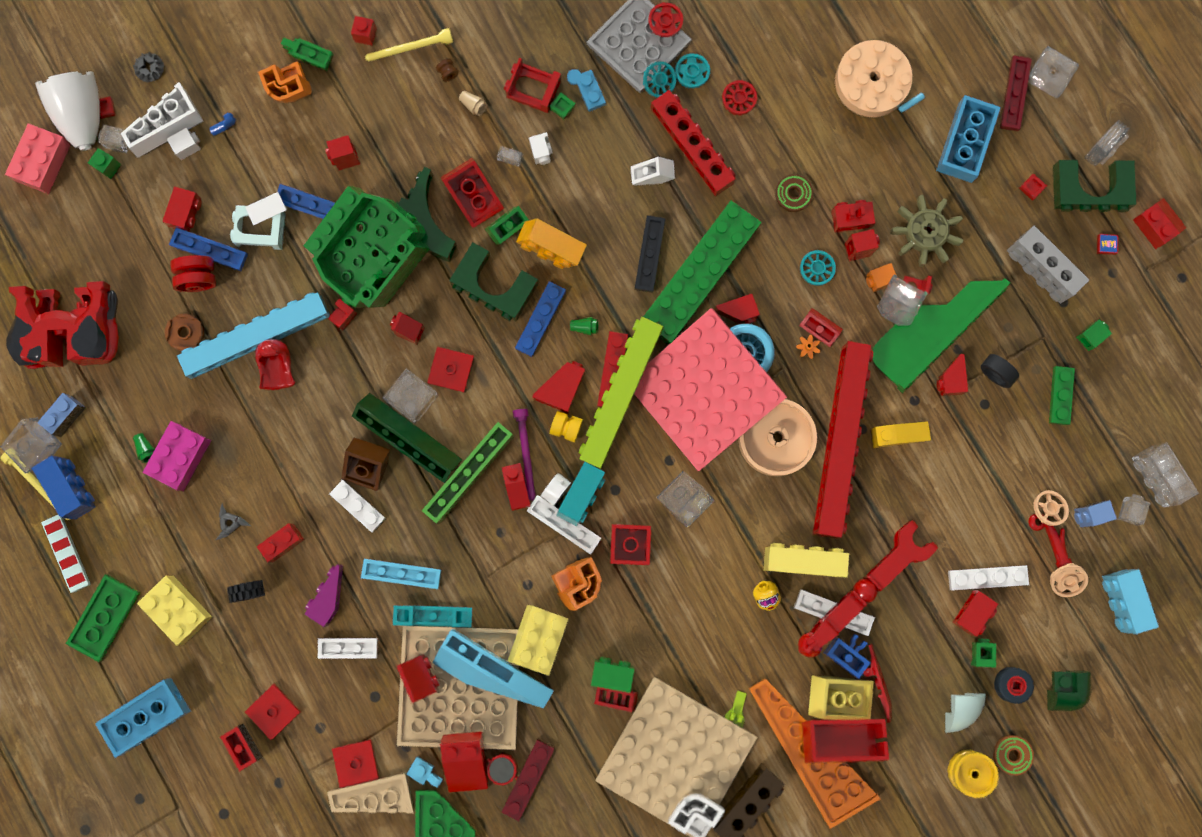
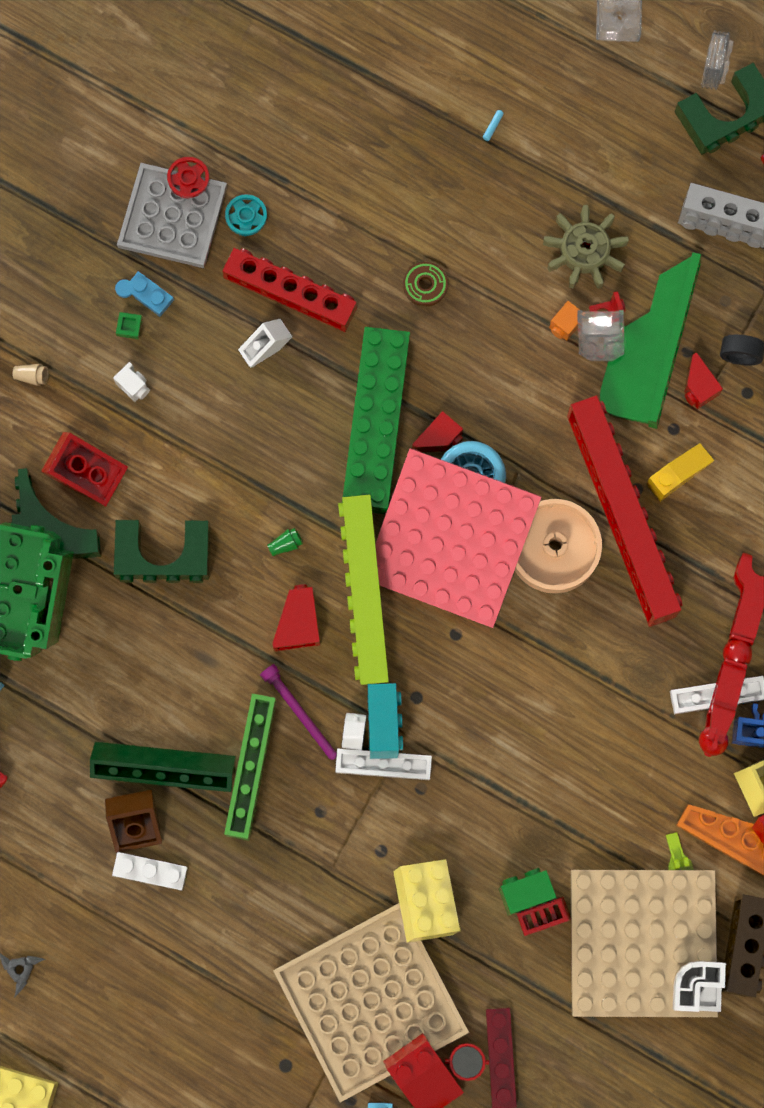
camera: 30 degrees left, 5 degrees down
black tyre [227,580,265,603] -> none
red brick [256,523,305,563] -> none
magenta slope [305,564,343,627] -> none
white plate [318,638,378,658] -> none
red panel [328,298,357,331] -> none
medium azure plate [361,559,442,589] -> none
clear brick [382,368,439,424] -> none
red slope [390,312,425,344] -> none
teal slope [393,605,472,627] -> none
red slope [396,654,440,703] -> none
red plate [427,347,474,393] -> none
medium azure wedge [433,629,554,708] -> none
green brick [485,206,529,244] -> none
clear piece [497,146,523,167] -> none
red slope [501,463,531,511] -> none
red panel [504,58,561,113] -> none
blue plate [515,281,566,357] -> none
light orange brick [516,218,587,269] -> none
yellow wheel [549,410,583,443] -> none
orange brick [551,557,602,611] -> none
red plate [597,331,628,407] -> none
red brick [610,524,651,565] -> none
black plate [634,215,665,293] -> none
teal wheel [643,61,676,97] -> none
clear slope [656,471,715,528] -> none
red wheel [722,80,757,116] -> none
yellow head [753,581,781,611] -> none
light yellow brick [764,543,849,577] -> none
orange plant [796,335,820,359] -> none
red slope [799,308,843,347] -> none
teal wheel [800,250,836,286] -> none
red brick [832,200,875,233] -> none
light nougat piece [835,40,912,117] -> none
red brick [845,229,880,262] -> none
dark azure brick [936,95,1001,183] -> none
dark red plate [1000,55,1032,132] -> none
red tile [1019,173,1047,201] -> none

